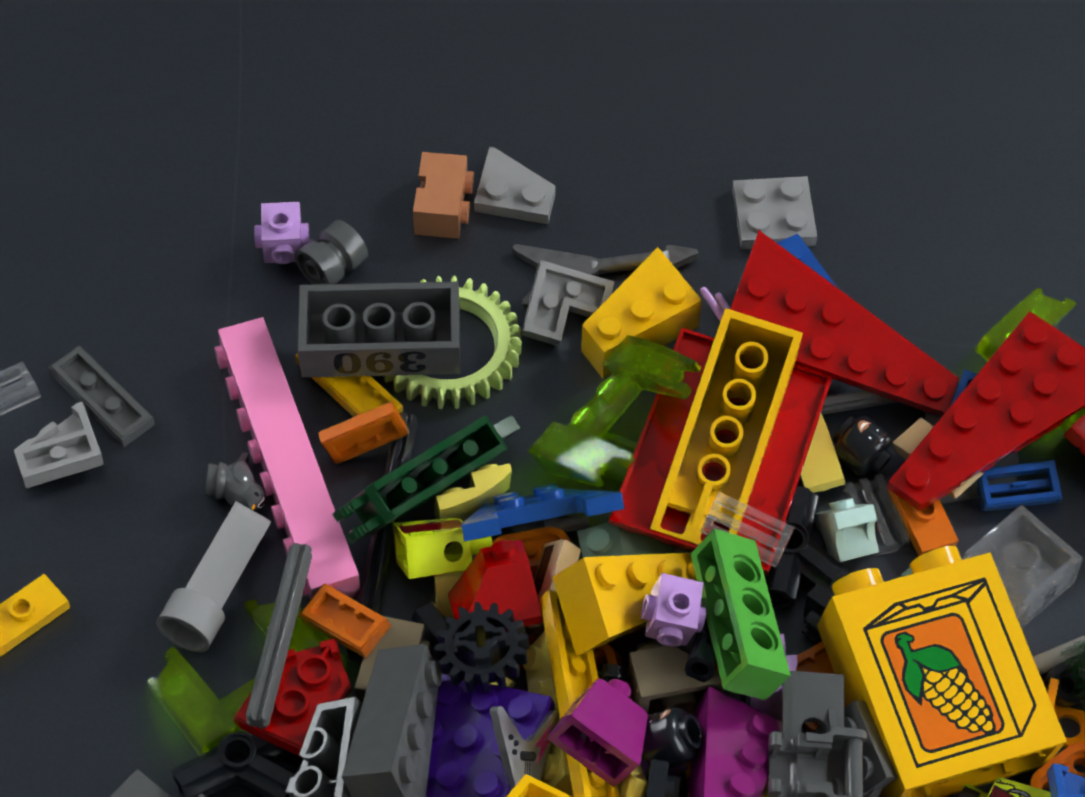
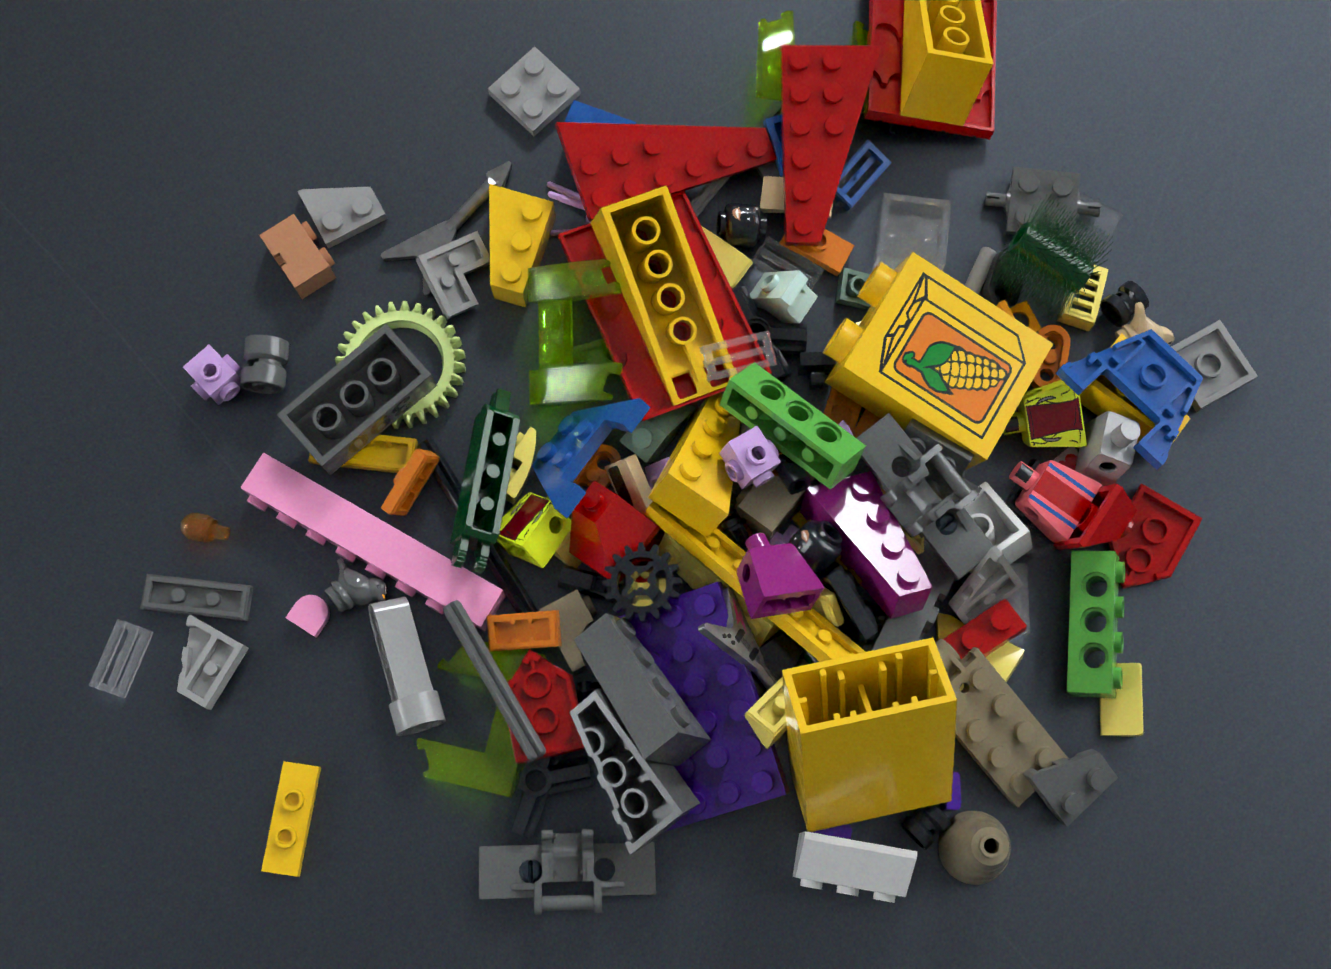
camera: 40 degrees left, 20 degrees up
none -> clear orange cylinder [180,513,230,543]
none -> bright pink tile [285,595,330,638]

